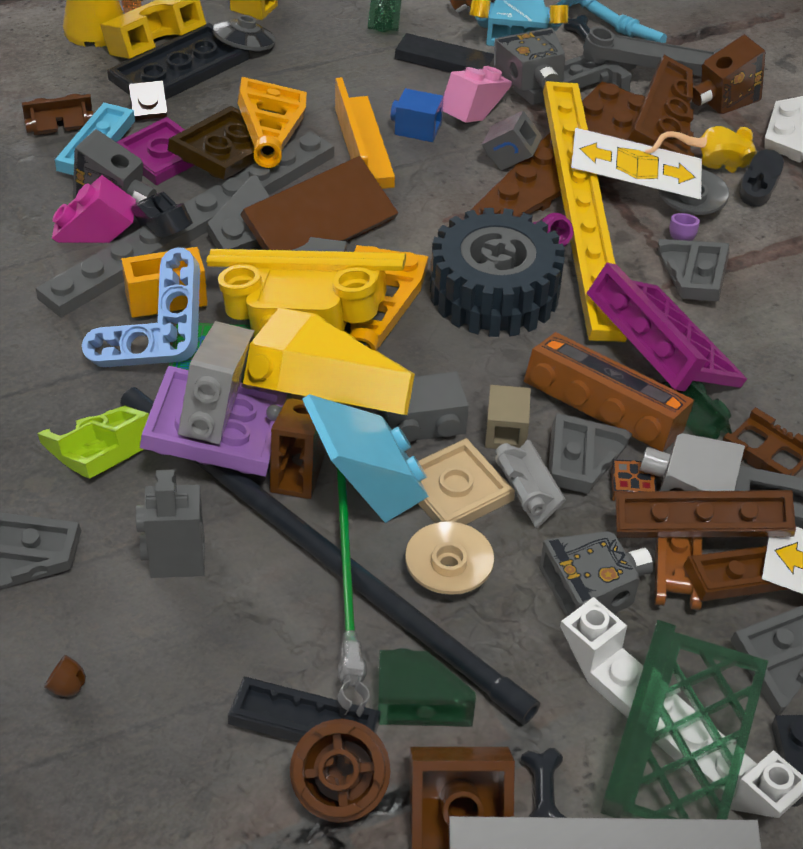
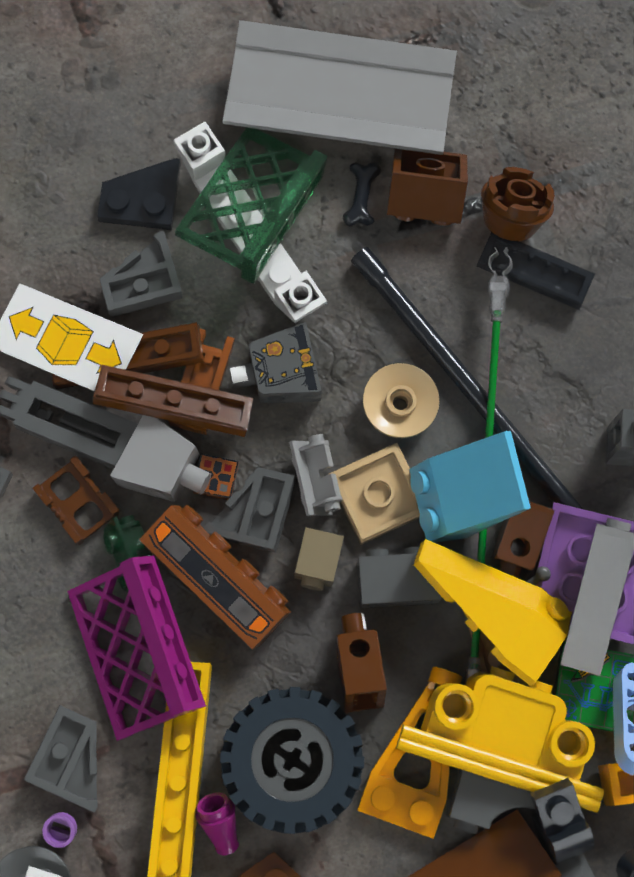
camera: 175 degrees left, 30 degrees up
clear green slope [378,648,476,727] -> none
none -> reddish brown torso [336,613,387,713]
none -> black brick [530,778,594,865]

